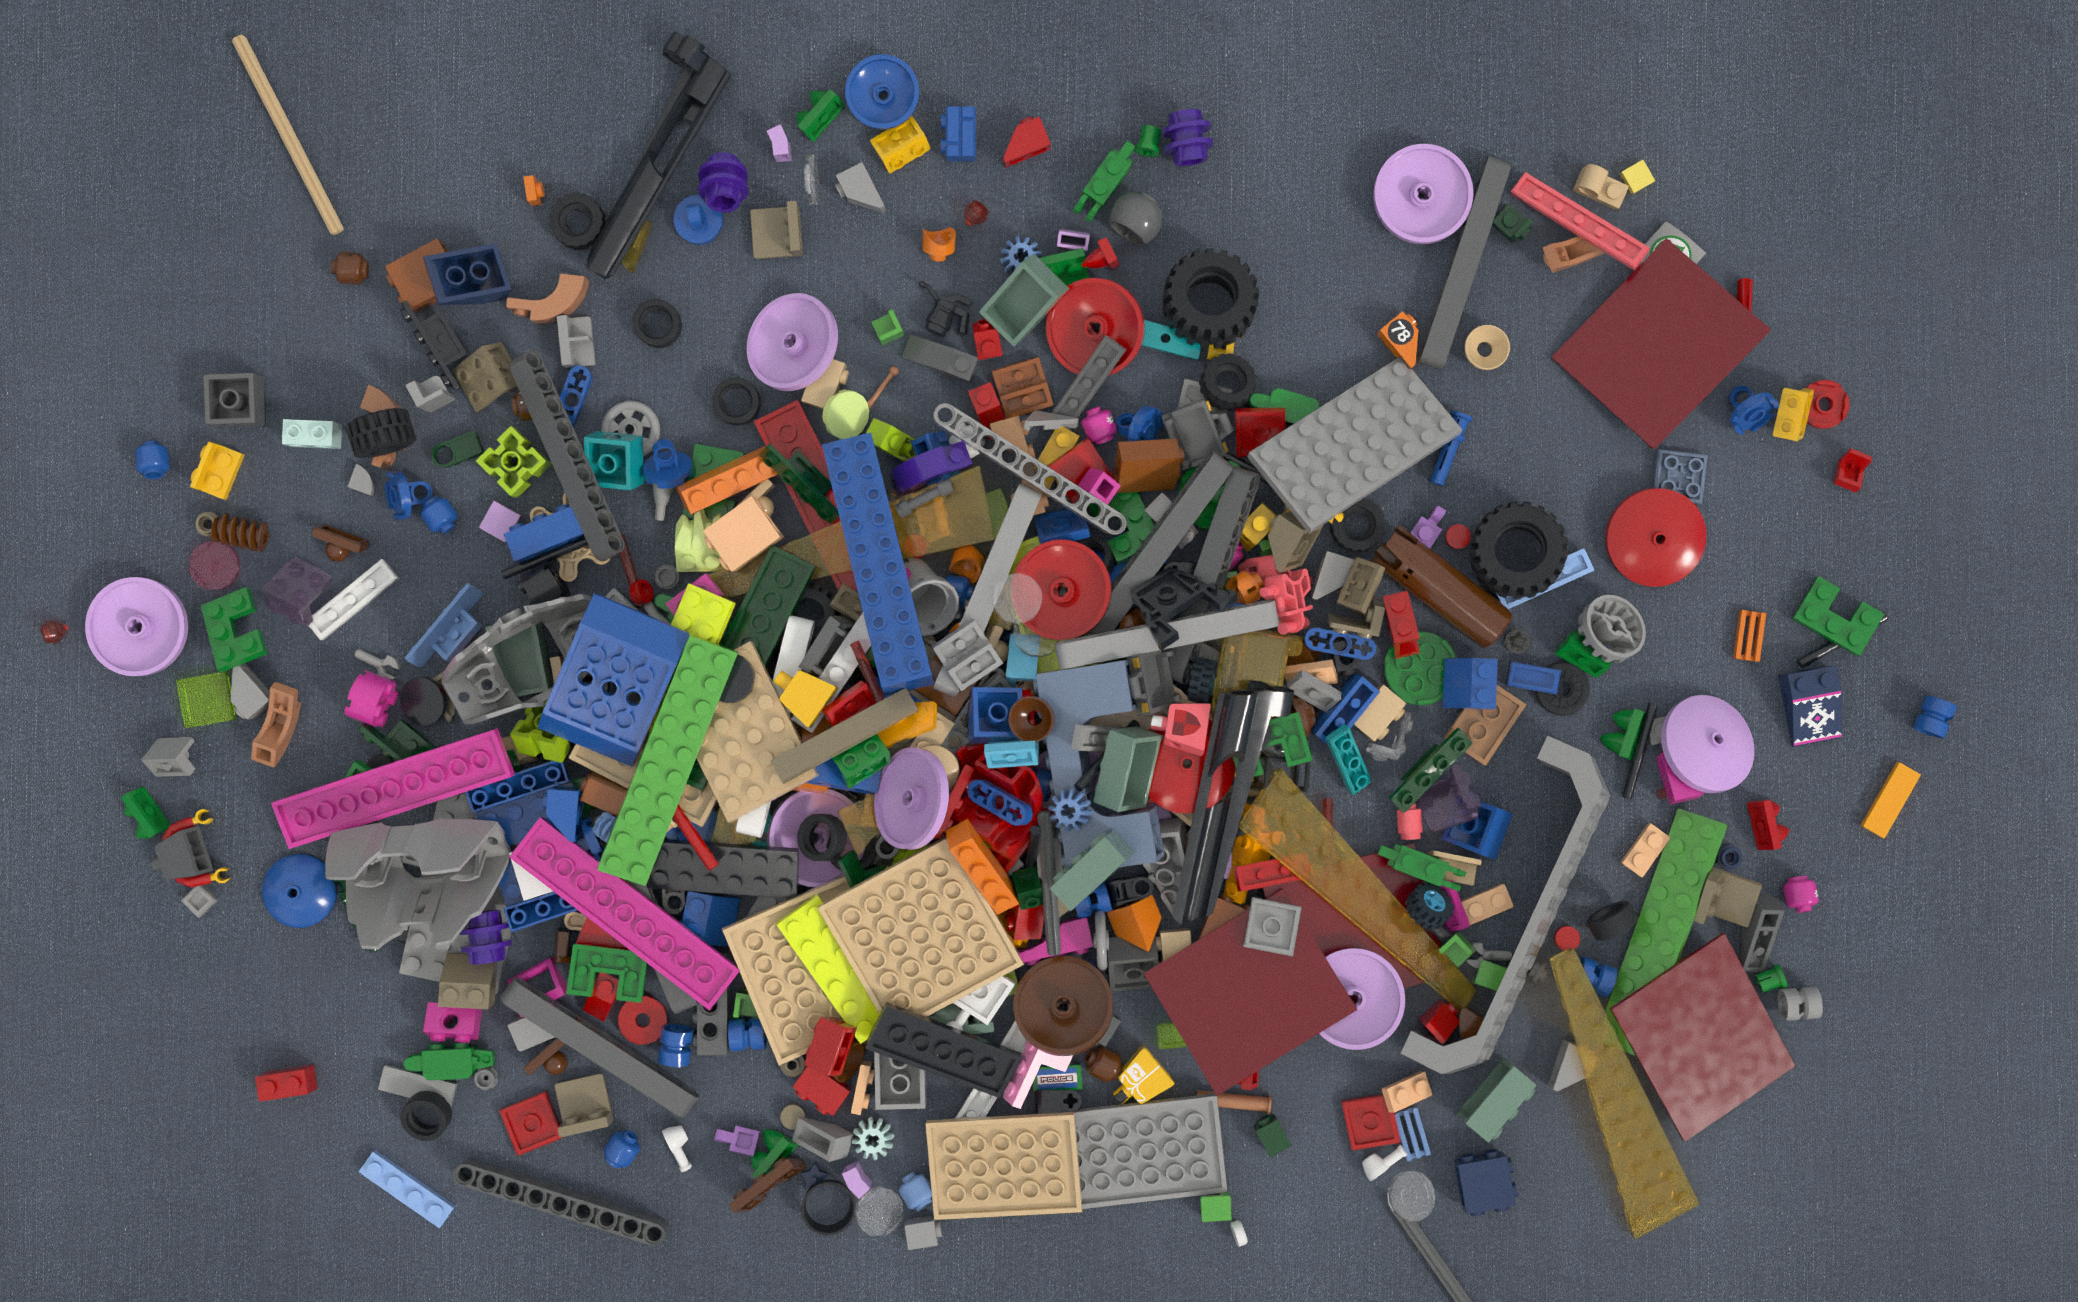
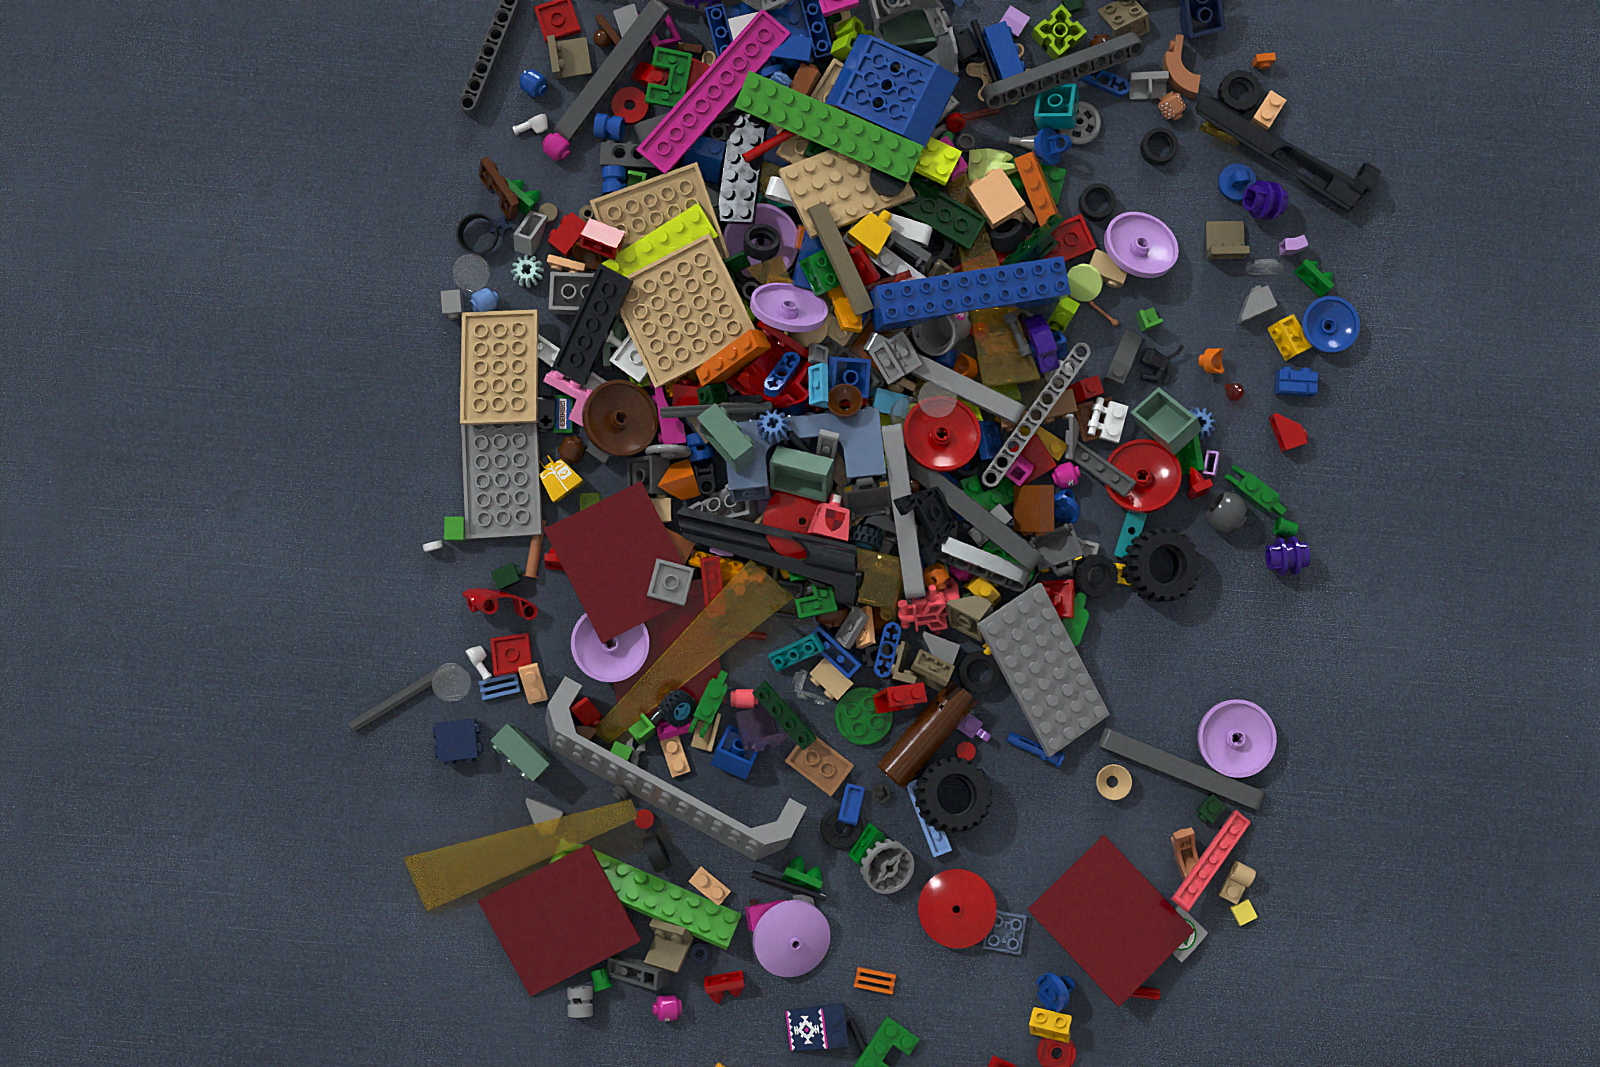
camera: 90 degrees right, 5 degrees down
medium lavender plate [714,1126,760,1157] -> none
lavender piece [842,1161,872,1199] -> none
red bracket [972,319,1003,360] -> none
orange slope [1376,311,1418,369] -> none
blue slope [1442,658,1498,710] -> none
blue wheel [1571,956,1617,998] -> none
none -> red panel [462,588,538,620]
none -> dark pink head [542,133,571,161]
none -> light grey tile [808,342,828,365]
none -> black tyre [989,218,1026,252]
none -> white plate [1087,397,1128,444]
none -> nougat head [1158,91,1186,121]
none -> light nougat plate [1252,90,1286,130]

